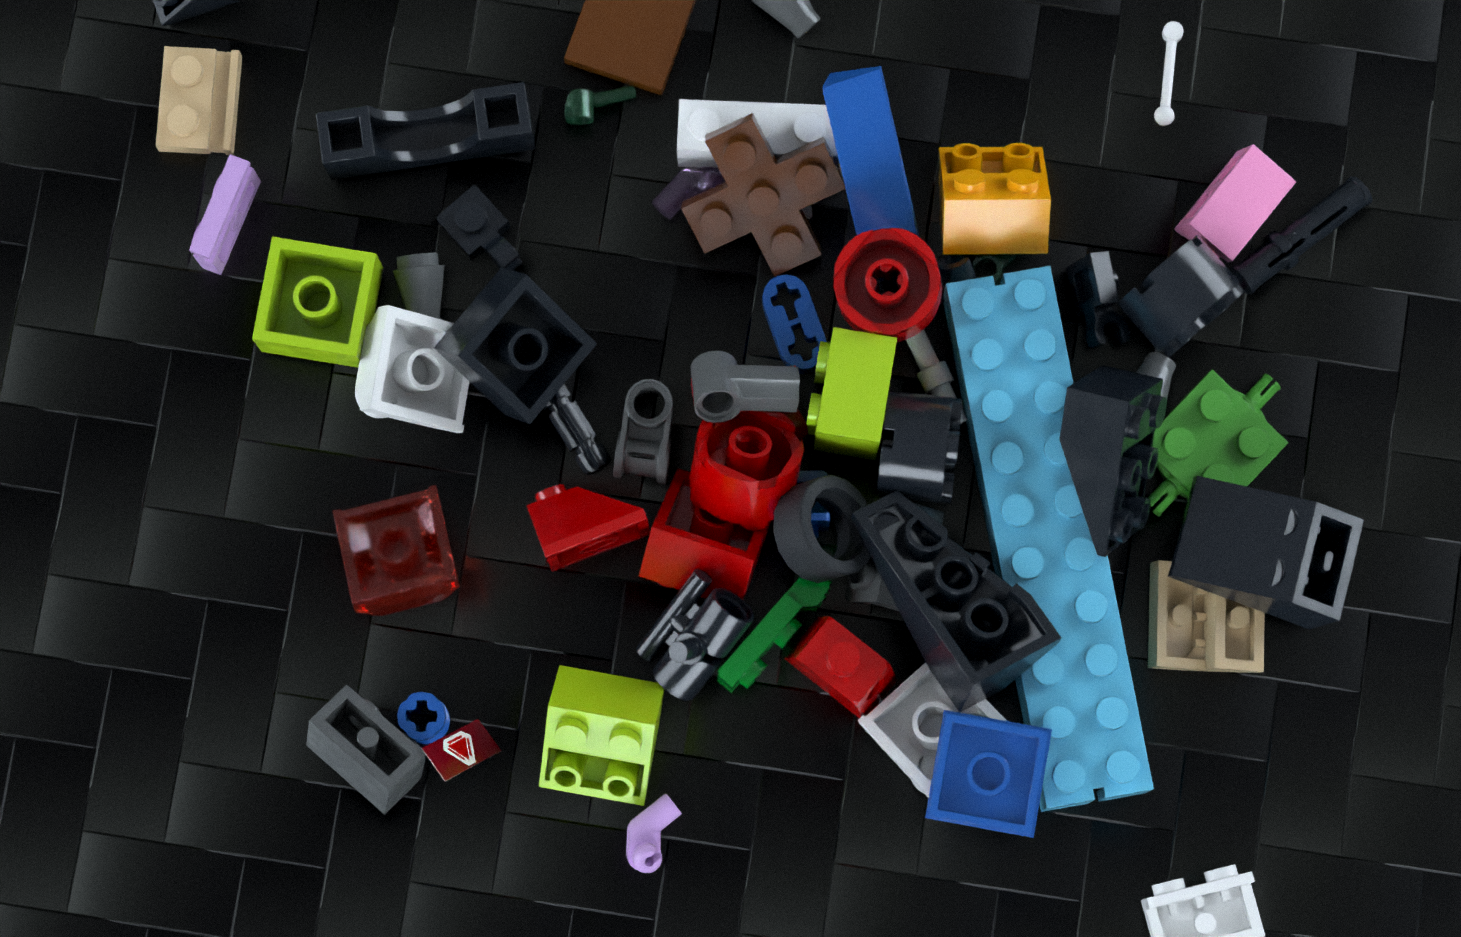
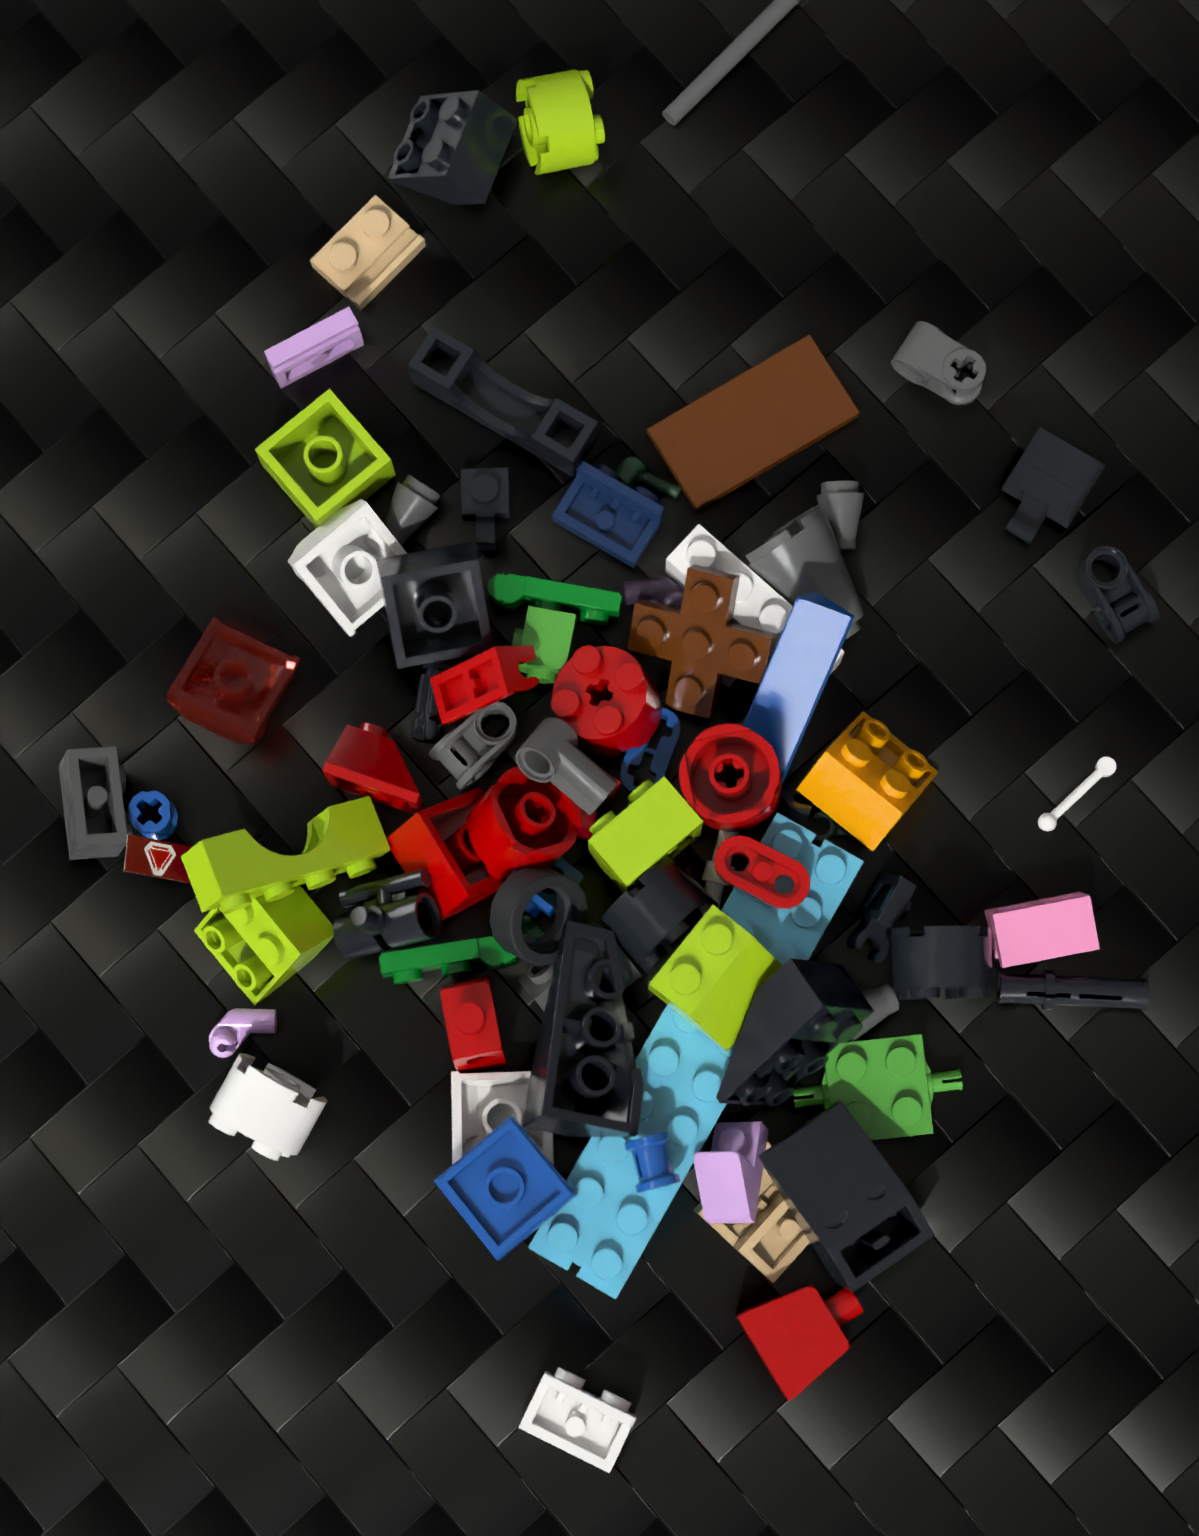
camera: 40 degrees right, 0 degrees up
none -> lime arch [181,796,391,914]
none -> white brick [208,1053,327,1161]
none -> red hinge [430,645,539,725]
none -> green hinge [486,573,623,625]
none -> bright green brick [512,606,577,685]
none -> red brick [551,645,662,757]
none -> dark blue bracket [552,461,664,568]
none -> blue bush [624,1132,681,1193]
none -> lime slope [648,905,782,1052]
none -> lavender slope [693,1121,769,1223]
none -> red plate [714,835,810,910]
none -> red torso [736,1284,864,1401]
none -> dark grey cone [740,504,864,640]

